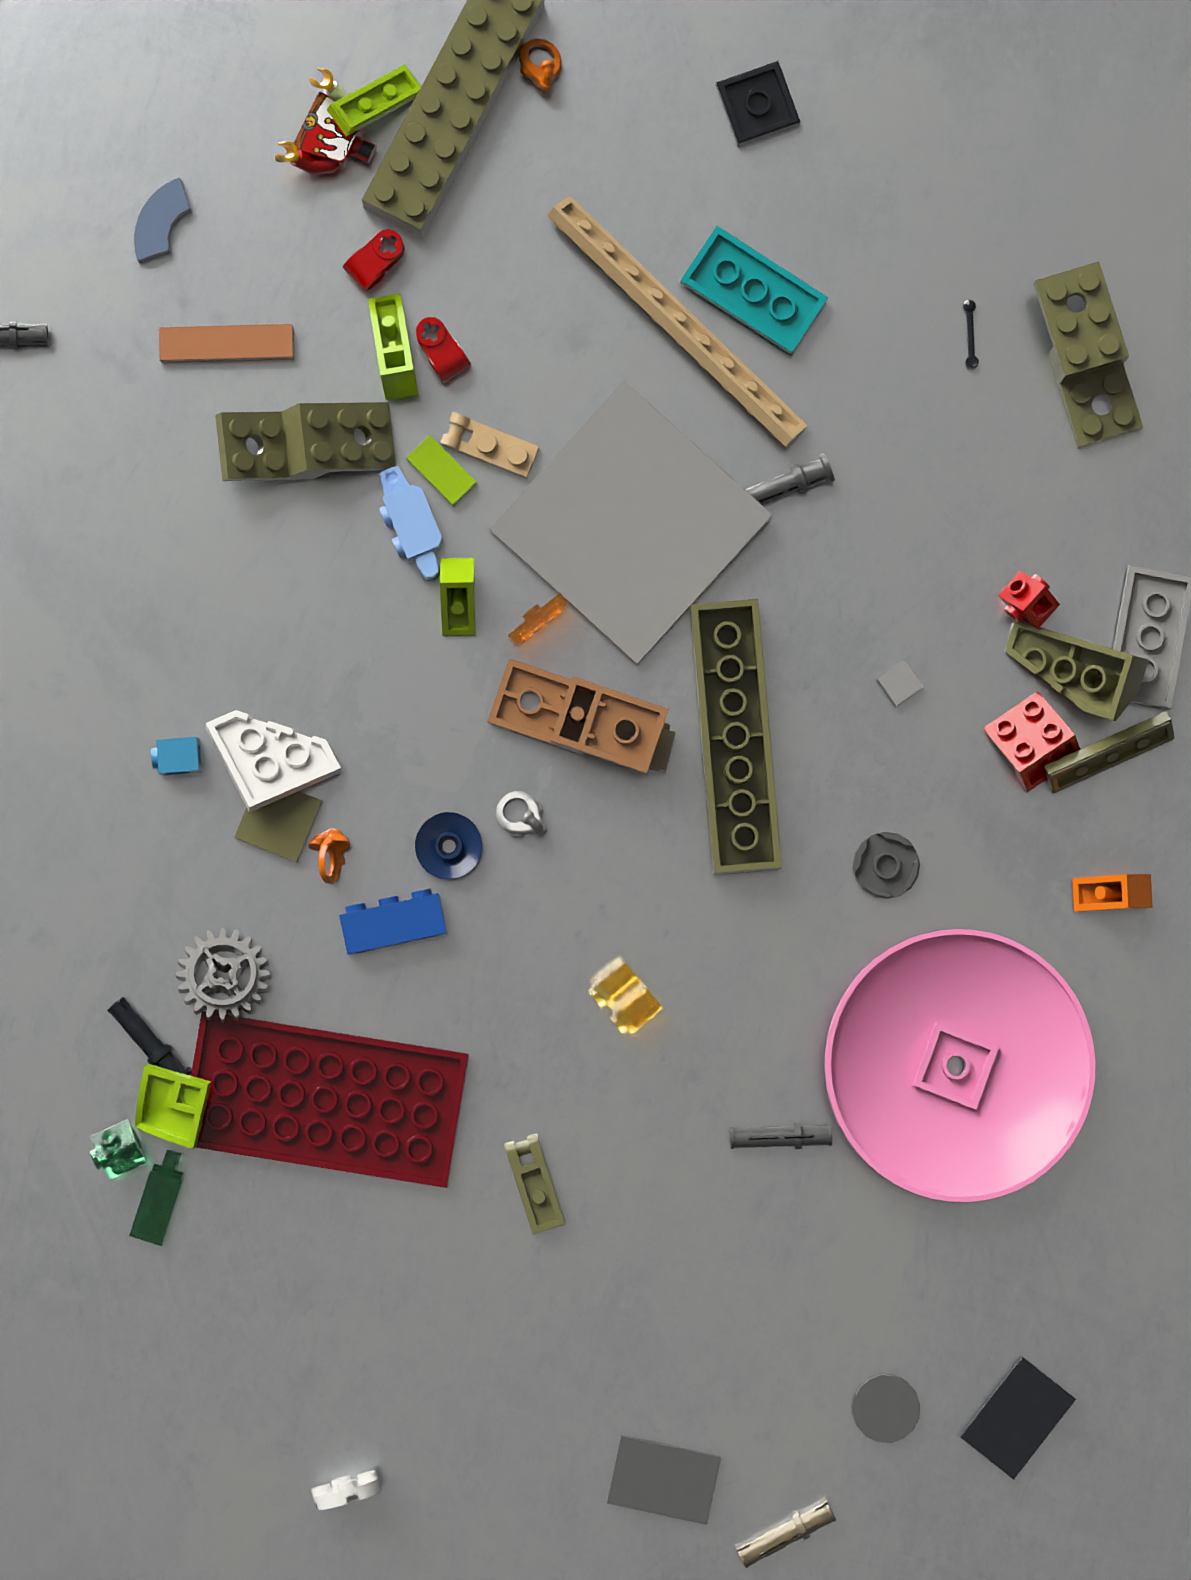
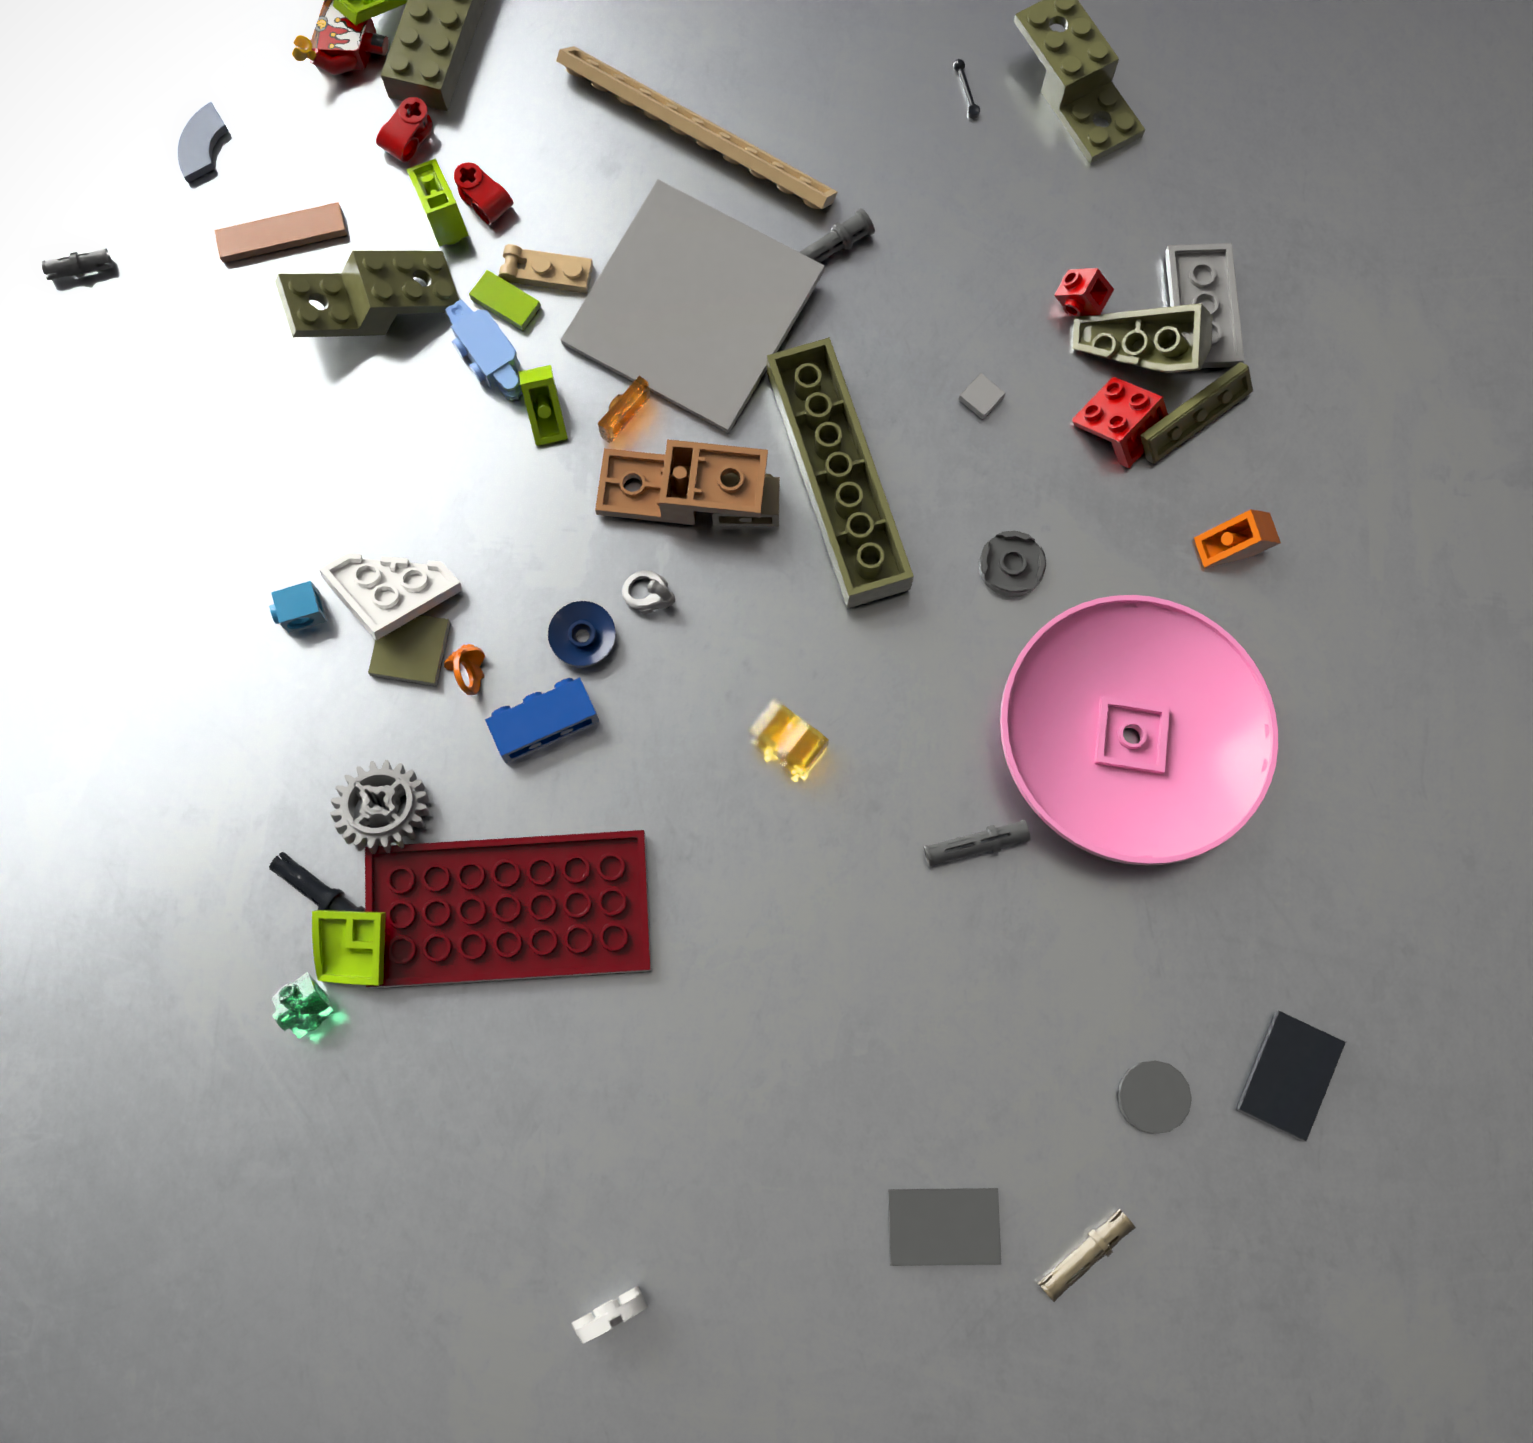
camera: 10 degrees left, 10 degrees down
clear green hinge [129,1150,184,1246] -> none
olive plate [504,1133,565,1235] -> none
teal plate [680,226,828,355] -> none

